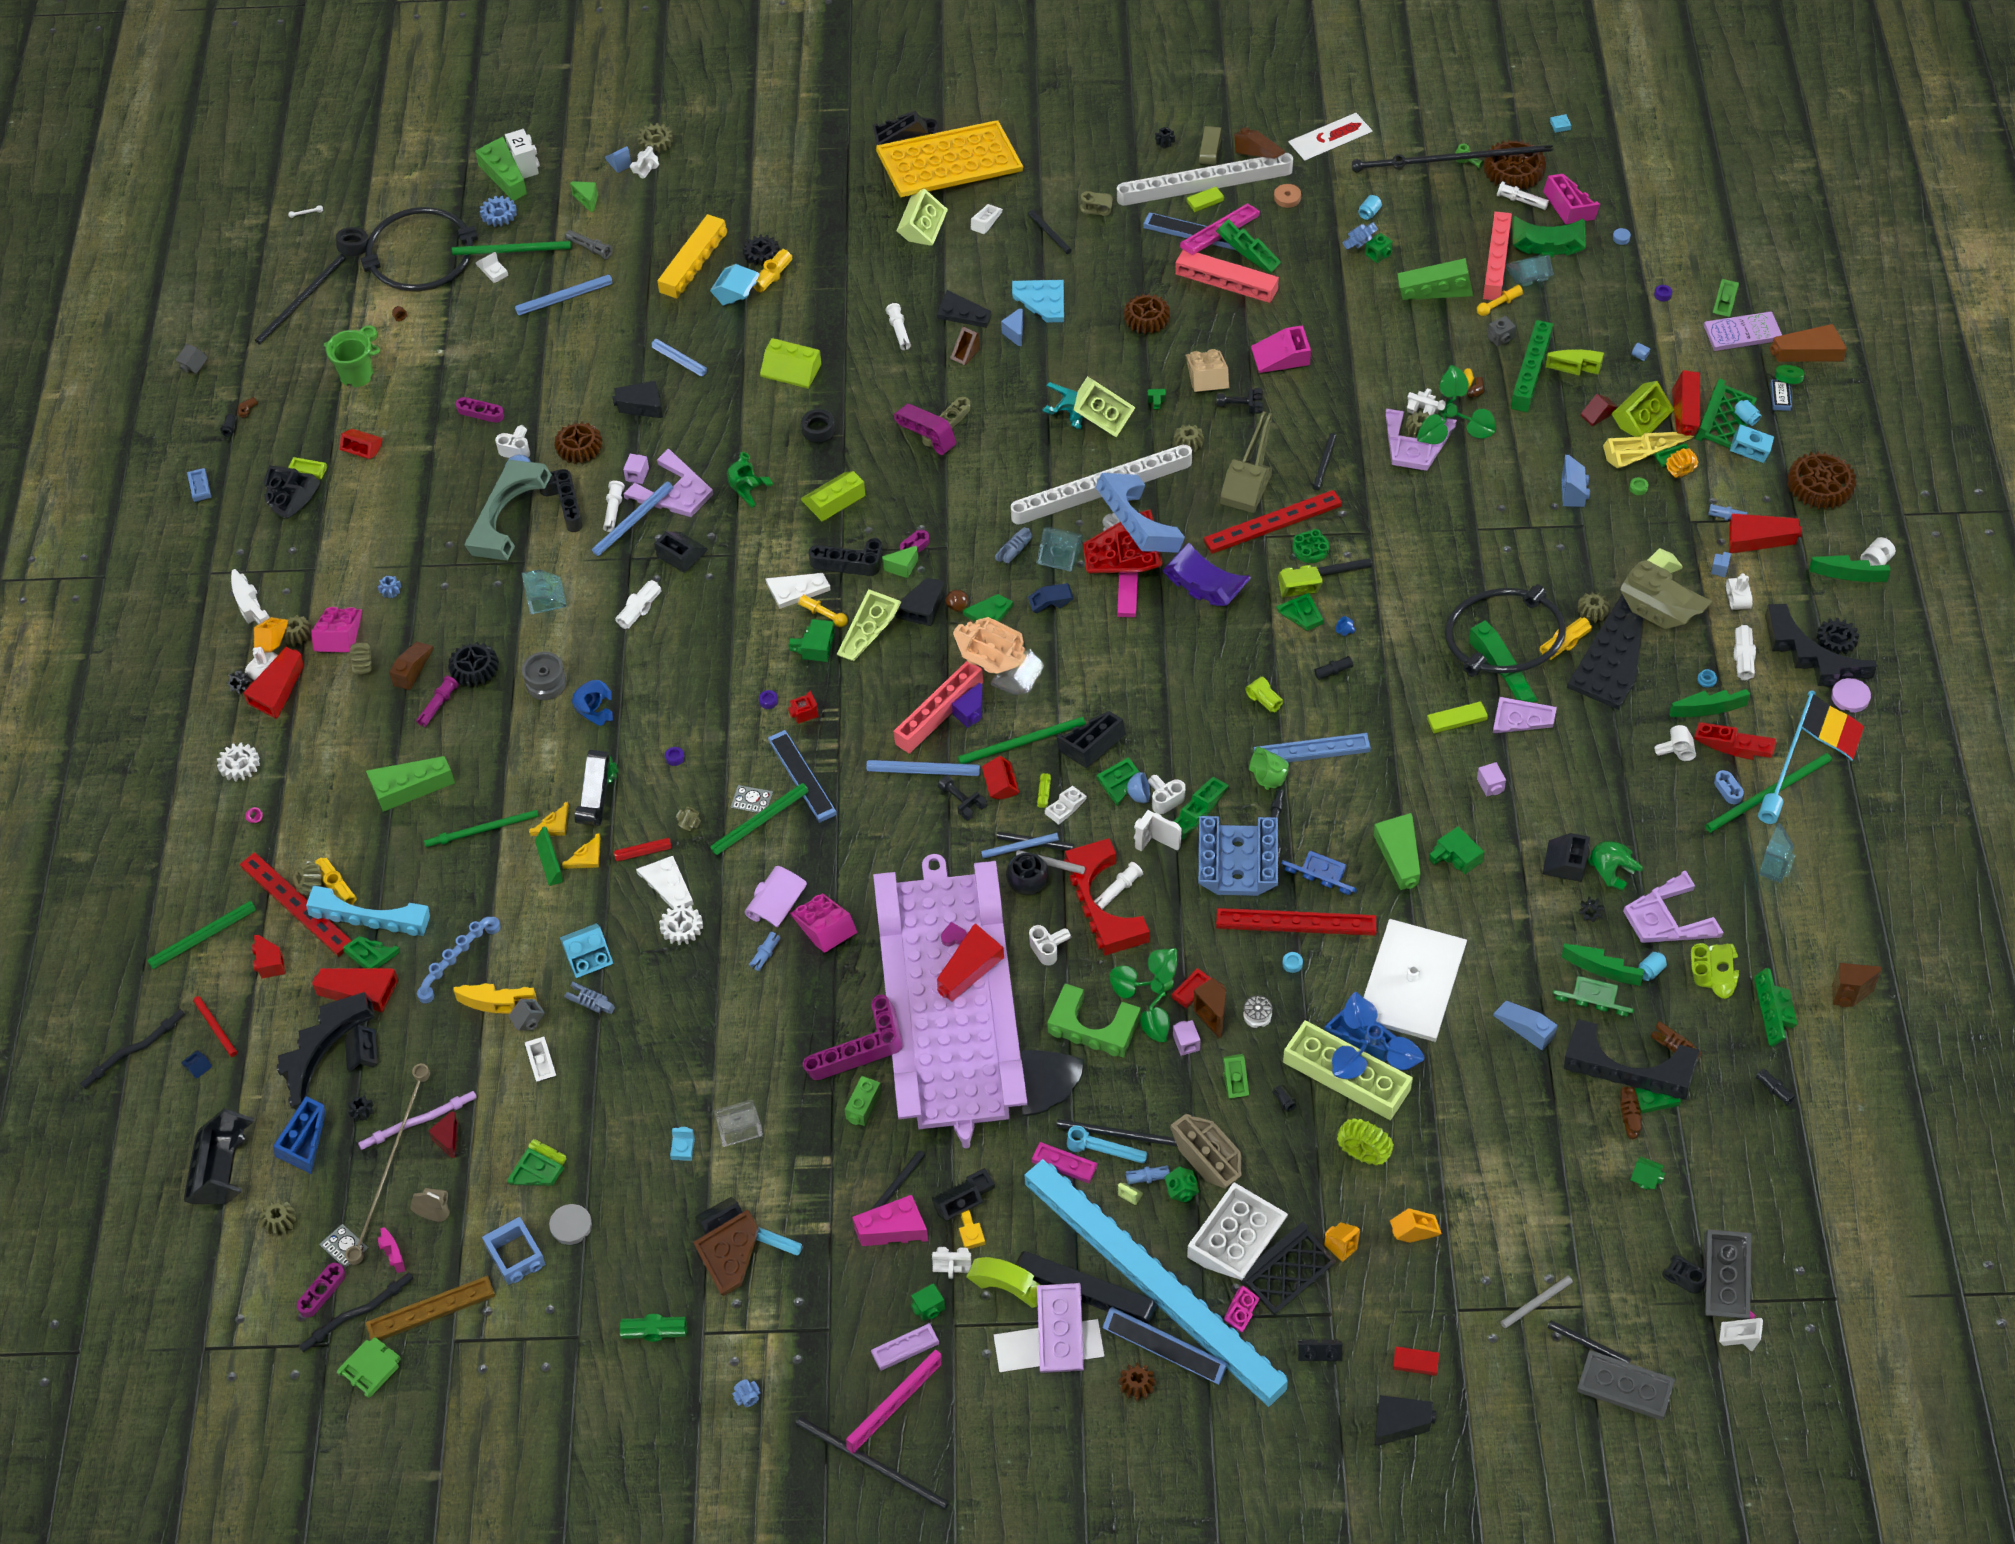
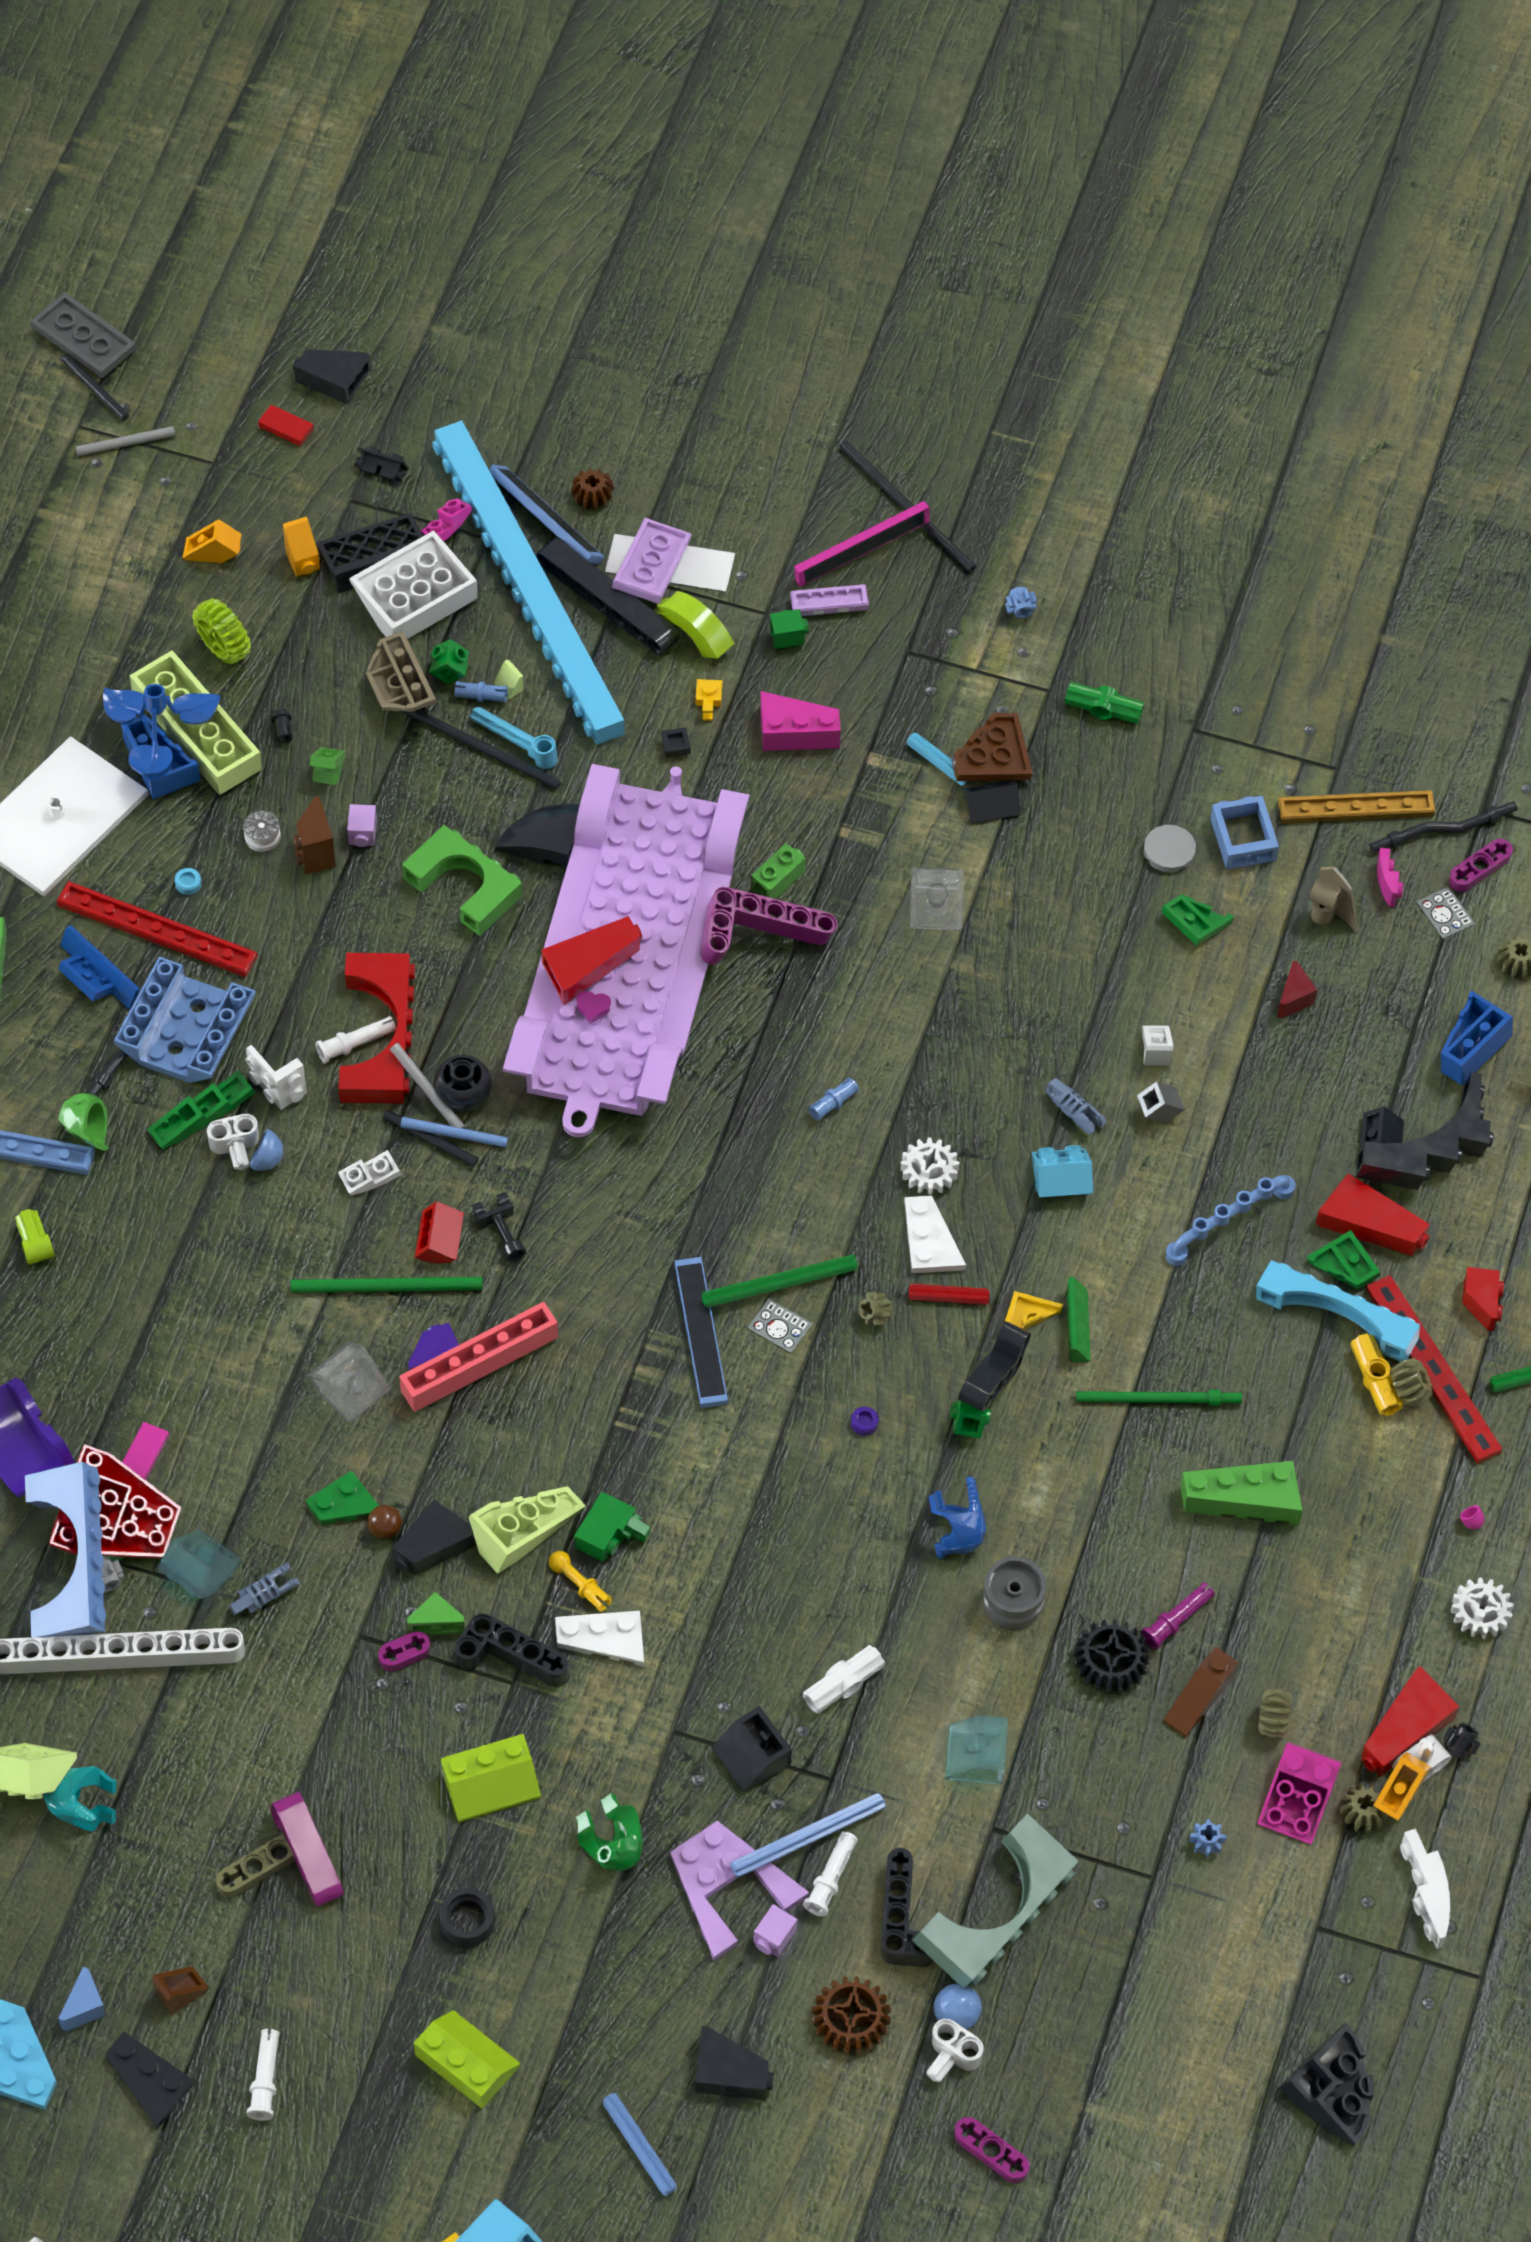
camera: 165 degrees left, 5 degrees up
medium blue plate [187,468,212,502] -> none
lime tile [288,457,327,480] -> none
bright green plate [337,1337,401,1398] -> none
red brick [339,429,383,459] -> none
dark tan piece [345,1063,430,1265] -> none
black gear [348,1095,374,1122] -> none
lavender bar [358,1091,477,1150] -> none
yellow slope [454,983,537,1014] -> none
lime axle [528,1139,566,1165] -> none
yellow tile [529,802,569,836] -> none
medium azure bracket [670,1127,695,1161] -> none
lavender panel [745,866,807,928] -> none
dark purple tile [759,690,778,709] -> none
red window [788,690,819,724] -> none
dark pink slope [790,893,857,953] -> none
medium blue axle [866,760,980,776] -> none
black bar [870,1150,925,1210] -> none
black brick [932,1180,983,1221] -> none
white hips [932,1247,971,1279] -> none
light nougat wedge [953,617,1026,674] -> none
dark blue slope [1028,583,1074,613] -> none
white beam [1029,925,1071,965] -> none
dark pink tile [1032,1142,1098,1184] -> none
lime axle [1037,773,1051,808] -> none
black wedge [1056,711,1126,769] -> none
green wing [1096,757,1139,806] -> none
green plant [1109,948,1177,1042] -> none
red tile [1171,968,1211,1009] -> none

